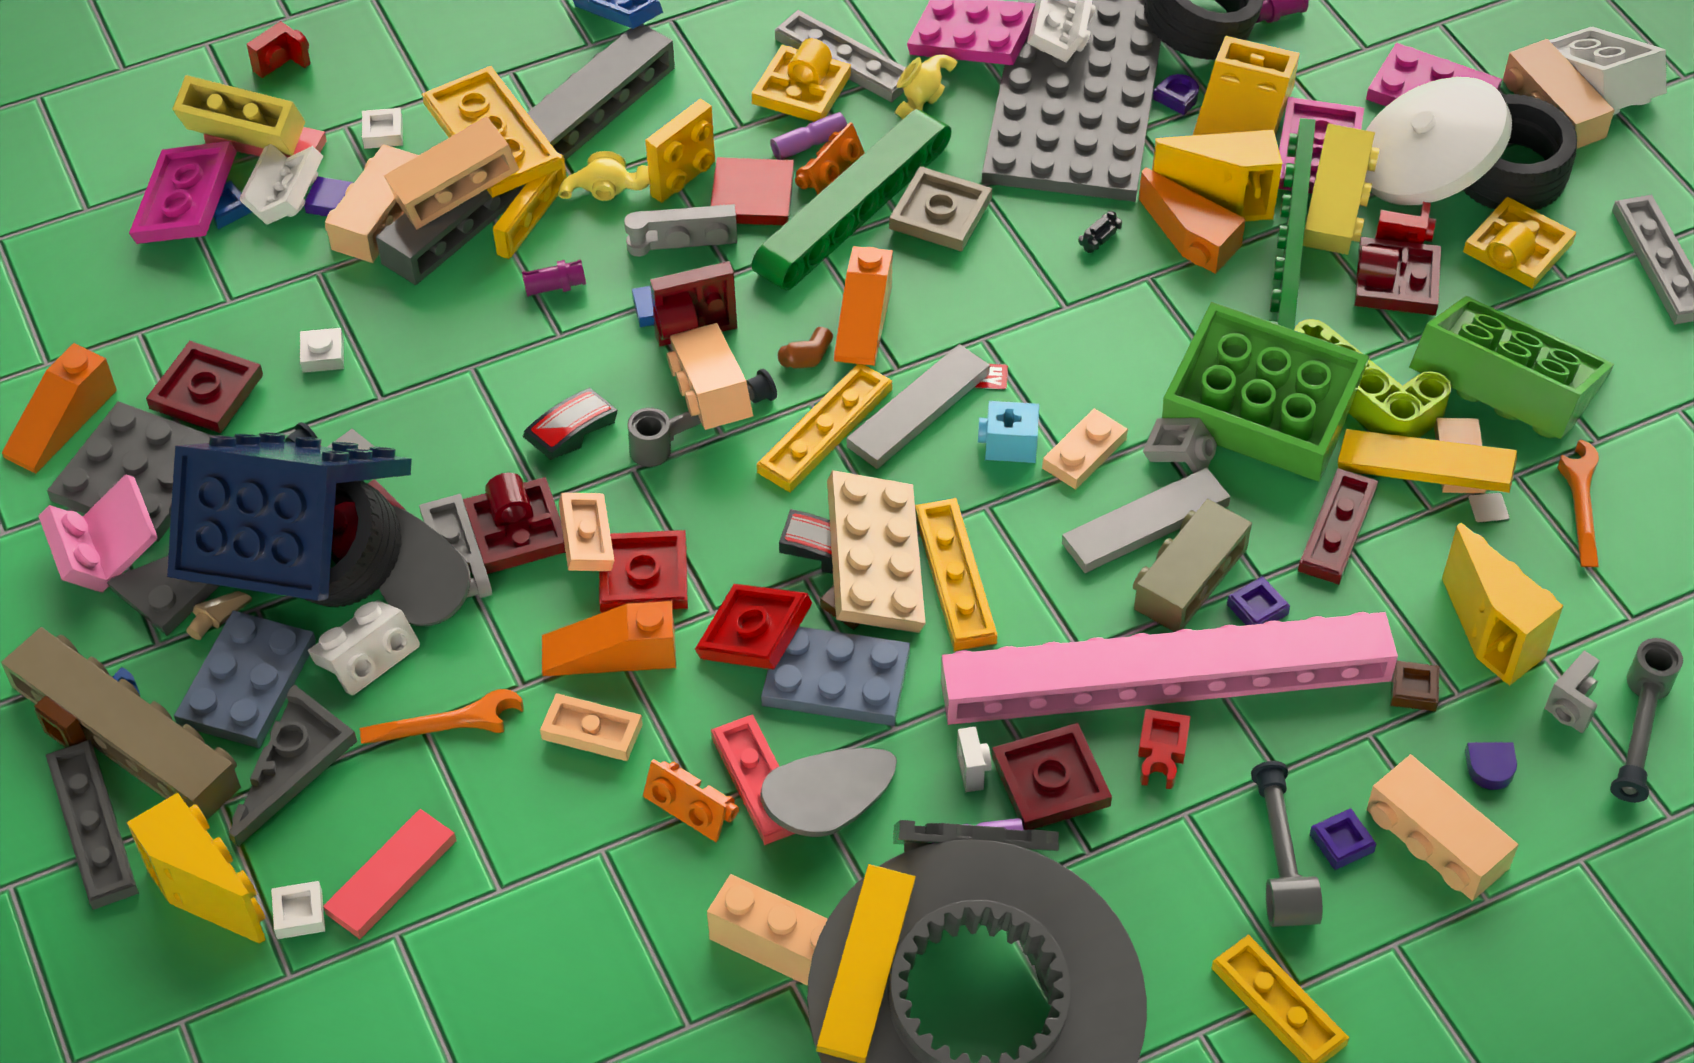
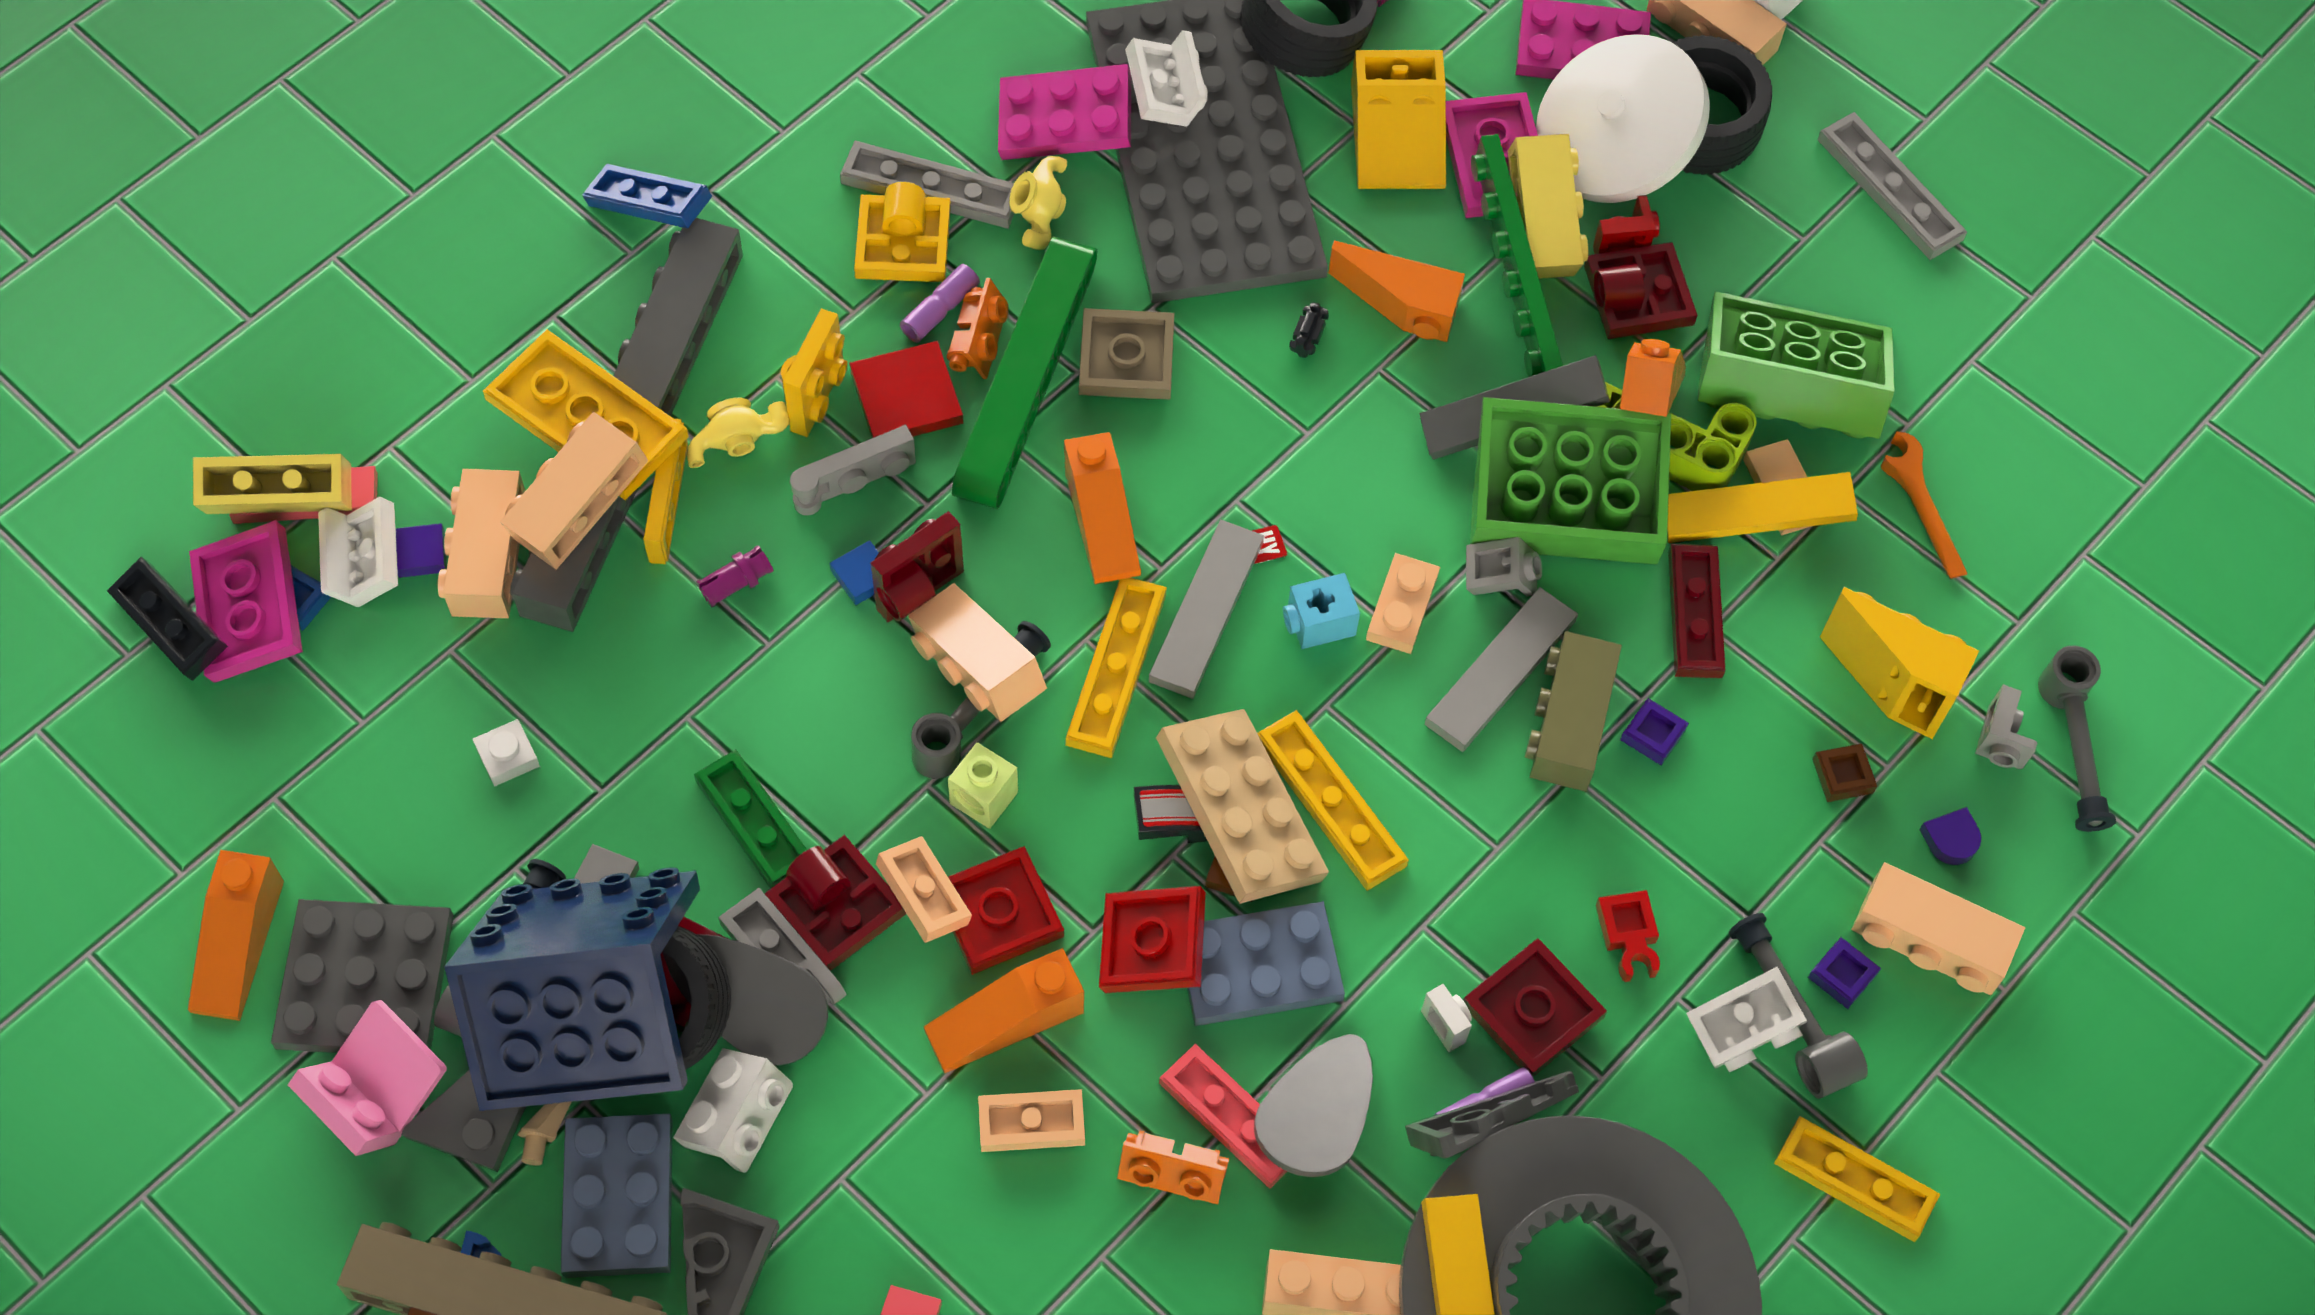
camera: 25 degrees left, 10 degrees up
dark red plate [146,341,263,433] -> none
red bracket [247,21,311,78] -> none
orange piece [359,689,524,744] -> none
white plate [362,108,403,149] -> none
slope [523,388,618,460] -> none
dark orange arm [778,327,833,368] -> none
bright pink brick [941,612,1398,725] -> none
yellow slope [1152,130,1282,221] -> none
dark purple tile [1153,74,1199,115] -> none
yellow plate [1463,197,1576,289] -> none
white sticker [1468,493,1509,522] -> none
none -> black tile [107,557,228,681]
none -> green tile [694,749,807,889]
none -> yellowish green brick [948,742,1018,829]
none -> dark grey tile [1419,355,1610,460]
none -> orange slope [1620,339,1686,417]
none -> white bracket [1686,966,1807,1072]

